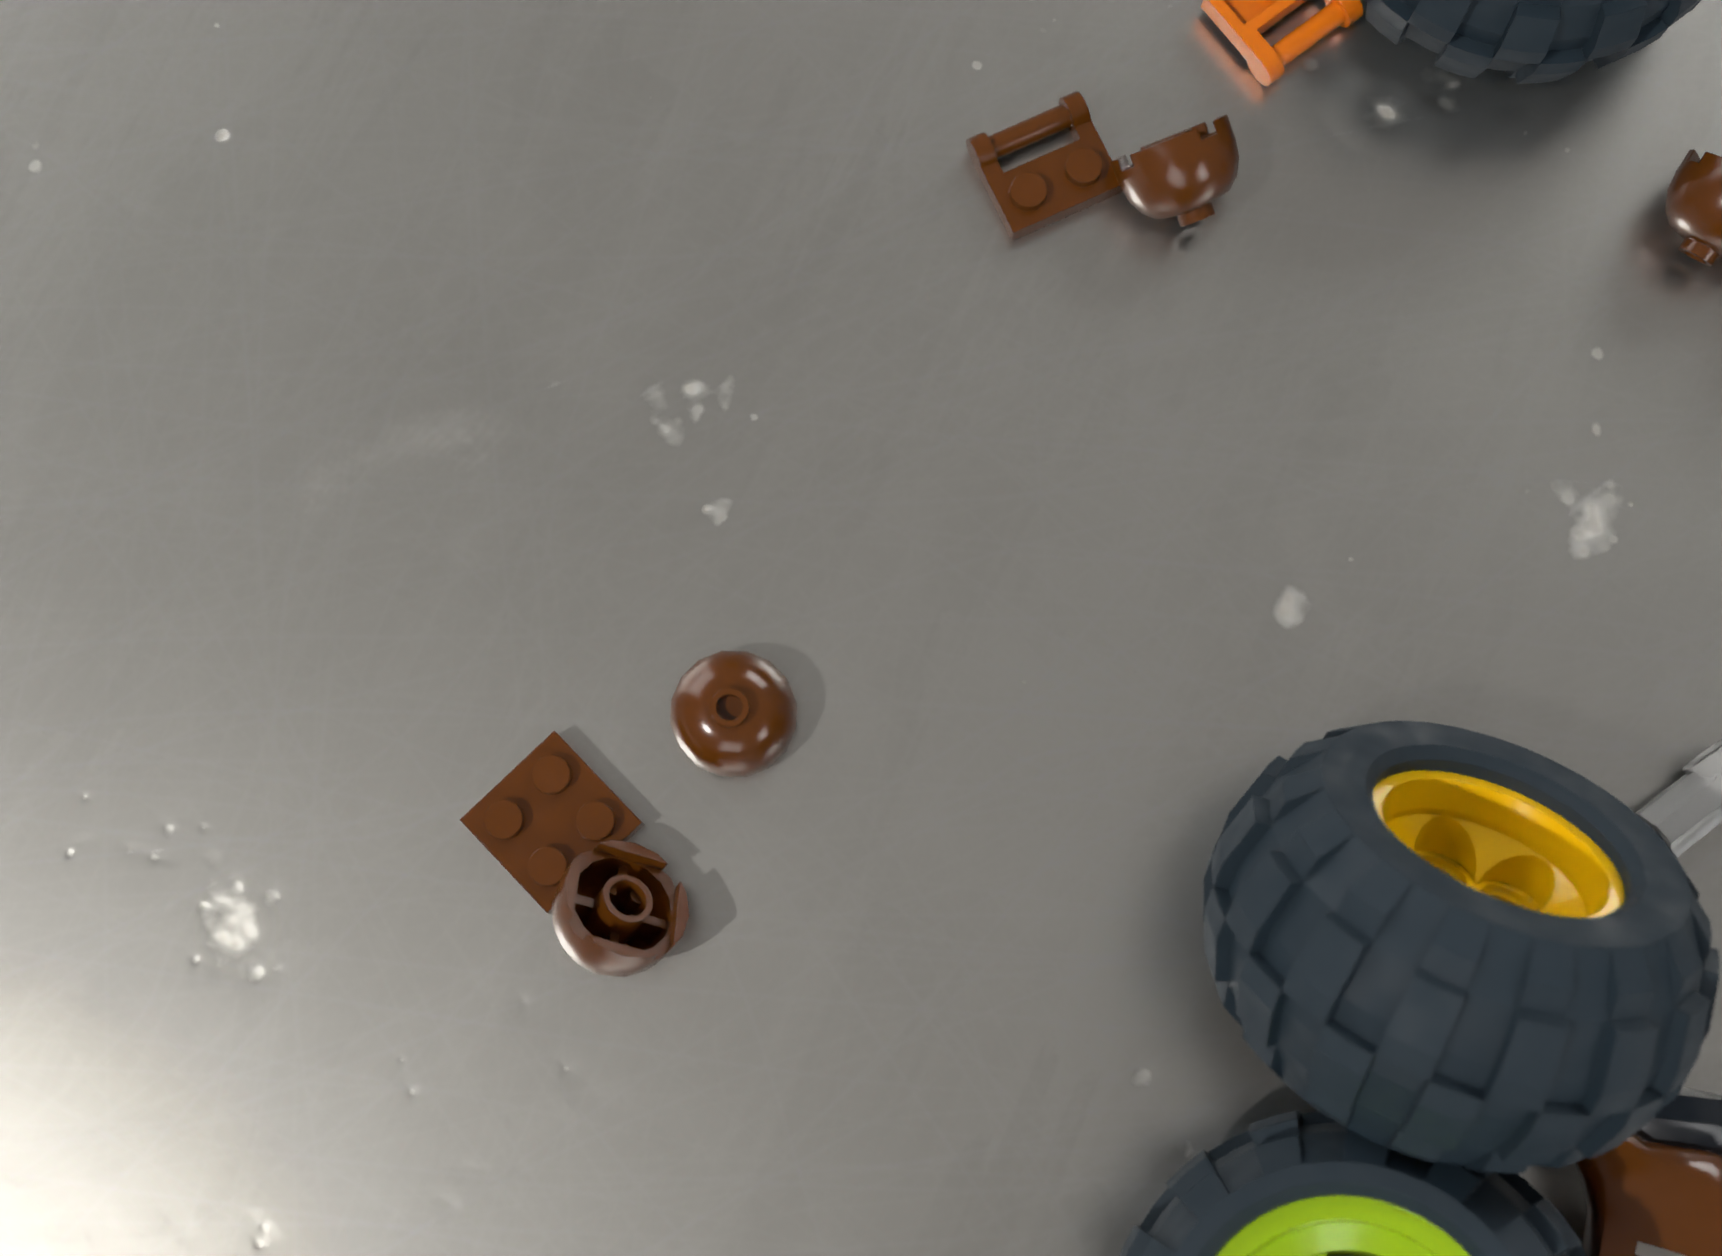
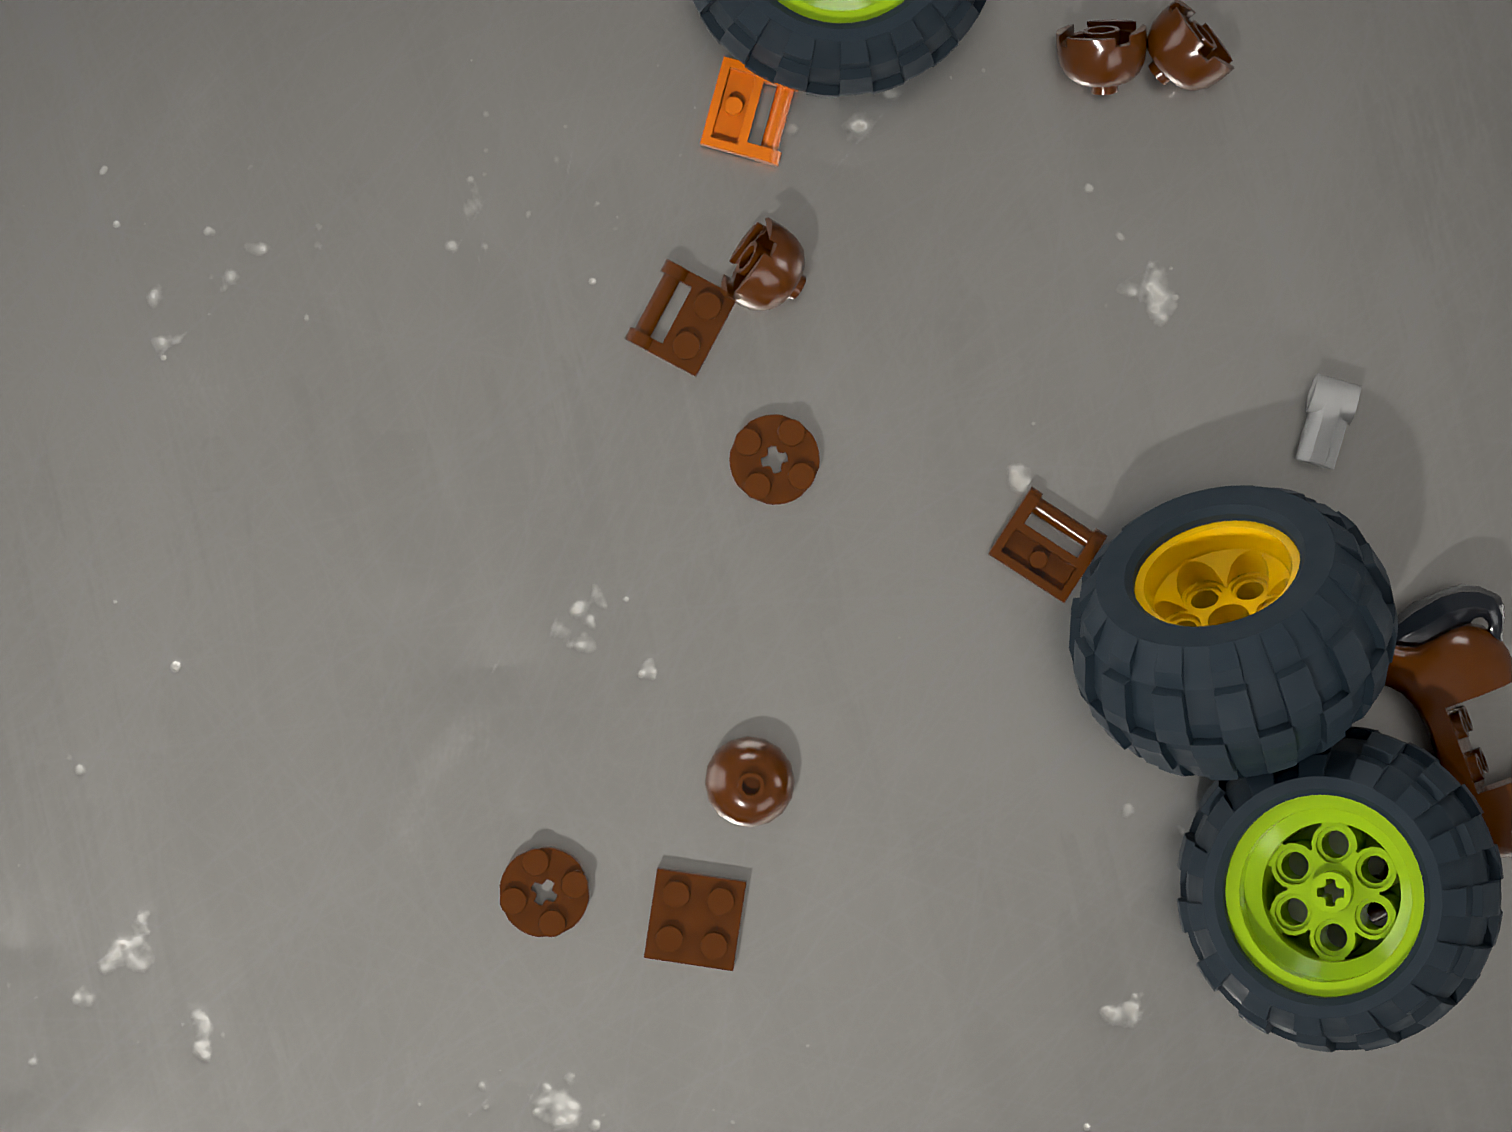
camera: 30 degrees left, 10 degrees up
reddish brown cylinder [552,840,689,977] -> none
none -> reddish brown plate [499,846,590,937]
none -> reddish brown plate [729,414,820,505]
none -> reddish brown plate [988,486,1108,603]

